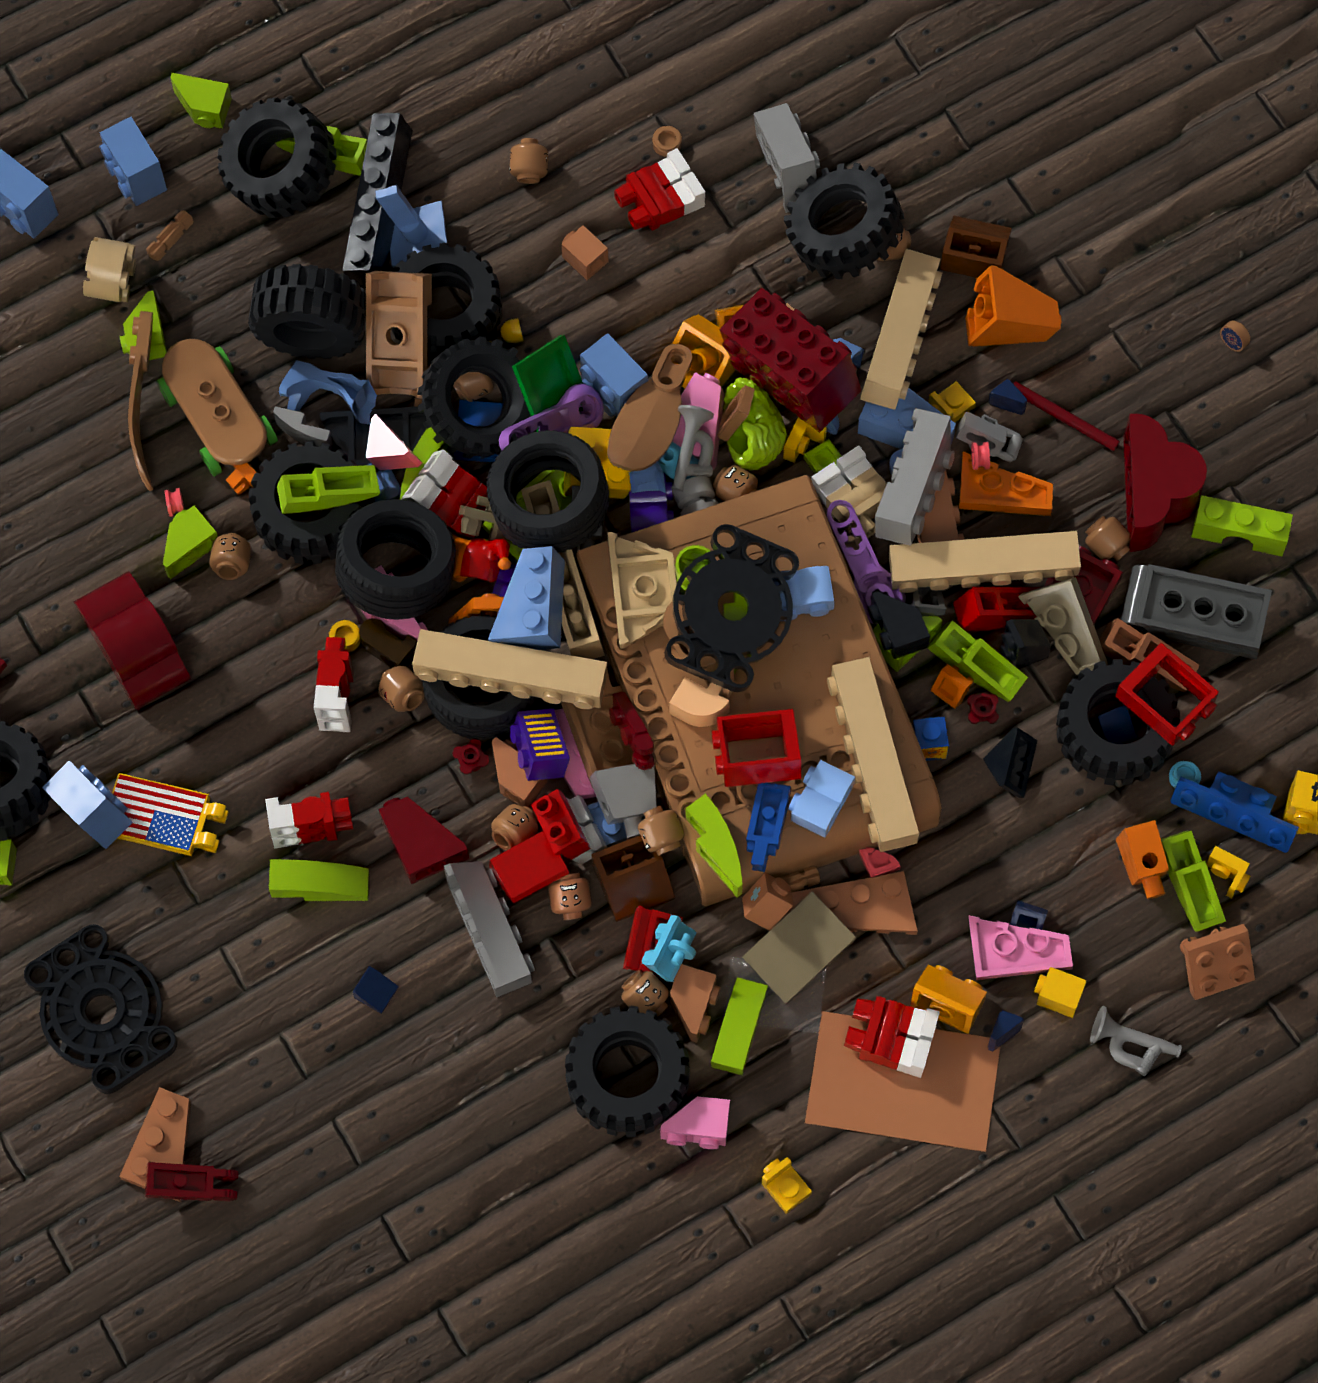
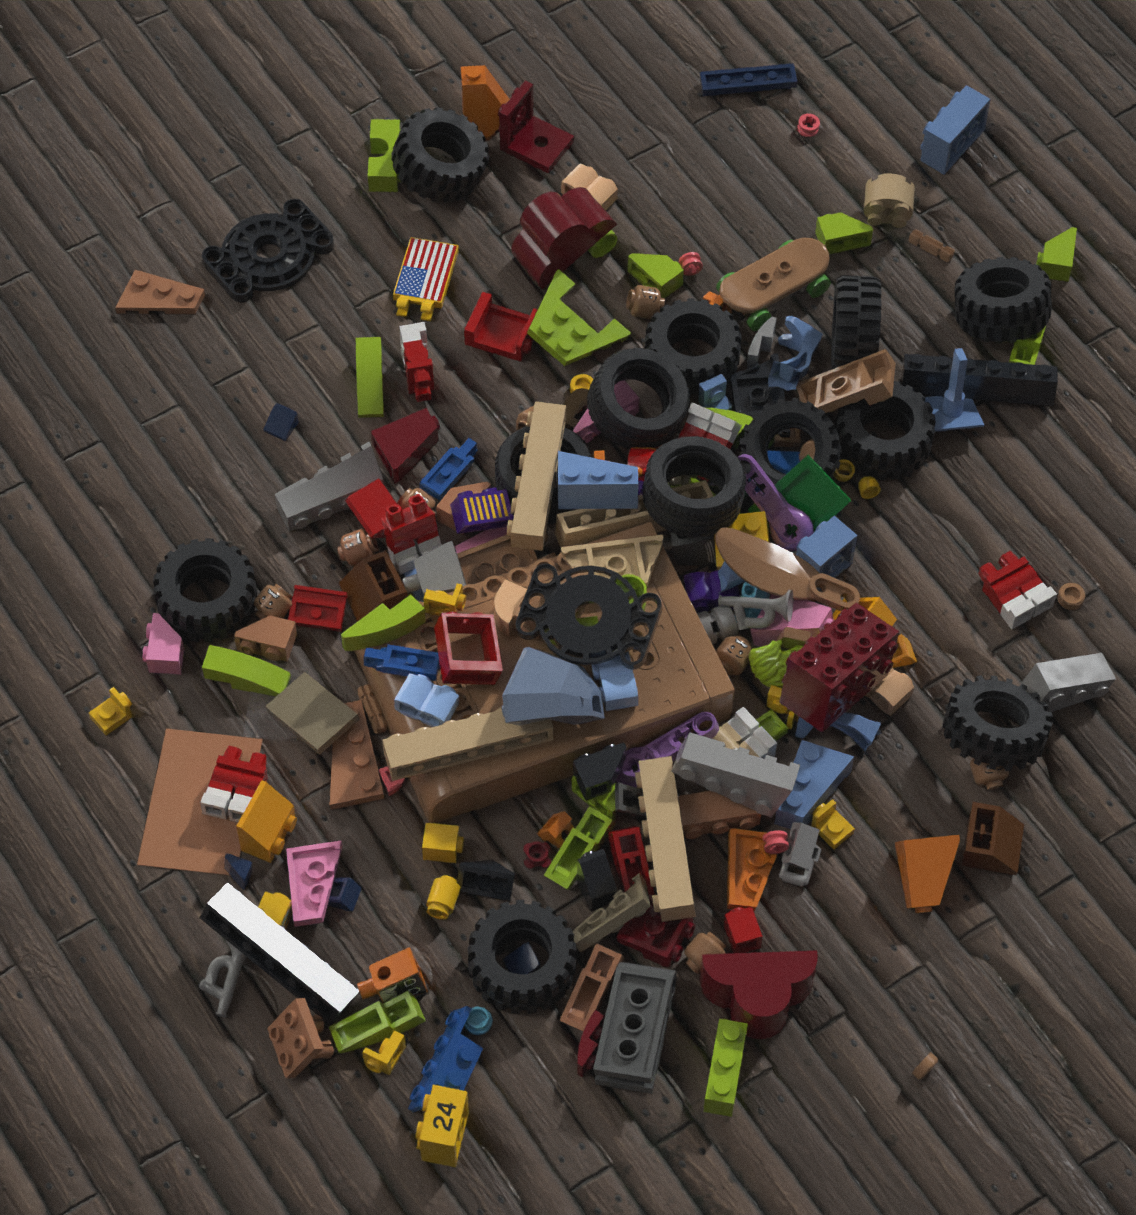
camera: 85 degrees right, 10 degrees down
brick [42,761,133,849] -> none
medium blue brick [99,117,167,206] -> none
medium nougat plant [128,311,153,491] -> none
dark red hinge [145,1162,238,1201] -> none
lime slope [277,465,380,514] -> none
hips [314,637,354,732] -> none
slope [366,414,422,470] -> none
dark red plate [452,739,489,775] -> none
medium nougat head [509,138,548,184] -> none
nougat brick [561,225,609,280] -> none
dark red hinge [609,691,654,771] -> none
medium nougat head [638,806,685,856] -> none
medium azure hips [641,915,697,982] -> none
nougat brick [742,872,793,931] -> none
tan brick [860,249,943,410] -> none
blue brick [912,716,949,761] -> none
dark blue slope [989,379,1027,415] -> none
dark red bar [1013,381,1120,452] -> none
red window [1115,643,1219,746] -> none
none -> brick [200,883,359,1026]
none -> blue hinge [419,438,478,501]
none -> yellow brick [422,823,464,863]
none -> yellow bracket [423,583,466,616]
none -> yellow brick [426,875,461,920]
none -> red panel [464,292,538,362]
none -> sand blue brick [502,647,605,726]
none -> lime wing [527,269,631,366]
none -> light nougat brick [561,164,618,210]
none -> dark red slope [577,1010,605,1077]
none -> red brick [724,907,763,953]

